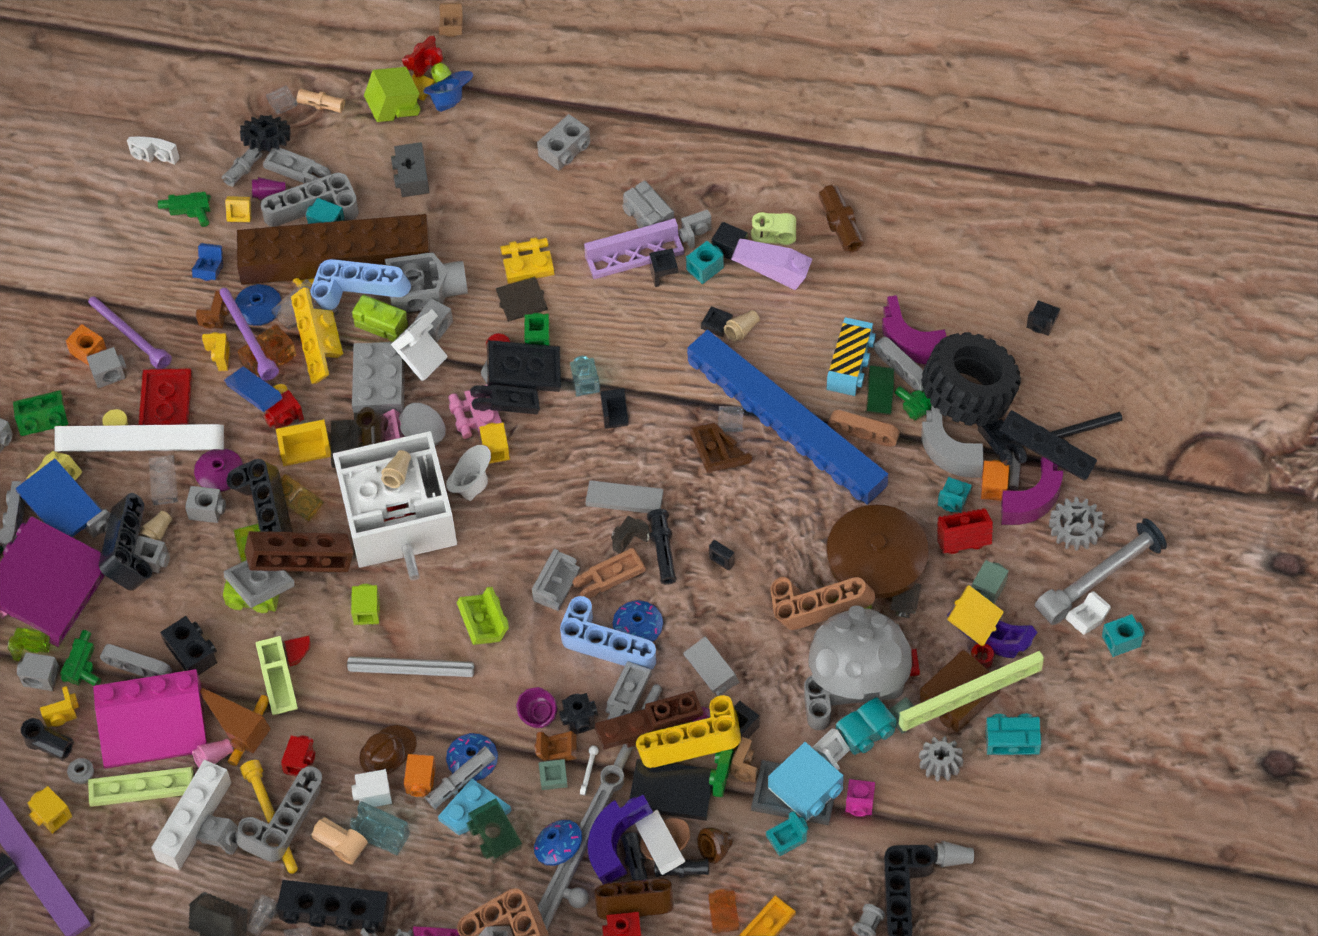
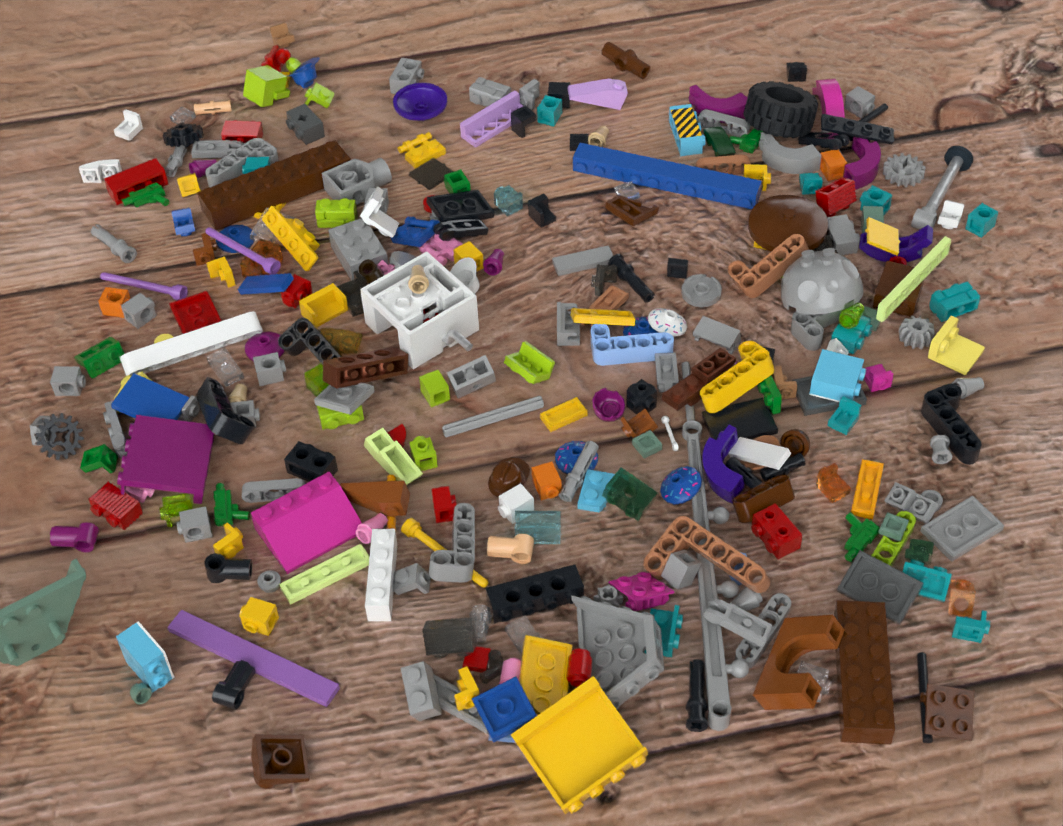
camera: 25 degrees left, 10 degrees down
light blue beam [311,259,411,310] -> none
yellowish green piece [751,212,796,245] -> none
none -> light grey pin [91,224,137,263]
none -> red brick [104,158,168,205]
none -> white bracket [114,109,143,141]
none -> brick [221,120,264,143]
none -> lime bracket [304,83,335,108]
none -> blue plate [390,216,440,247]
none -> dark purple dish [393,83,448,121]
none -> lime brick [409,436,438,471]
none -> light grey brick [447,355,496,399]
none -> magenta cone [483,249,504,276]
none -> yellow tile [540,397,588,432]
none -> yellow tile [571,308,635,326]
none -> white dish [648,308,687,337]
none -> light grey tile [681,274,722,307]
none -> yellow bracket [743,164,771,191]
none -> dark pink arch [812,79,845,118]
none -> light grey brick [826,214,860,256]
none -> clear neon green cone [839,303,864,329]
none -> light grey brick [844,86,875,118]
none -> teal brick [860,185,893,215]
none -> light yellow bracket [928,316,985,375]

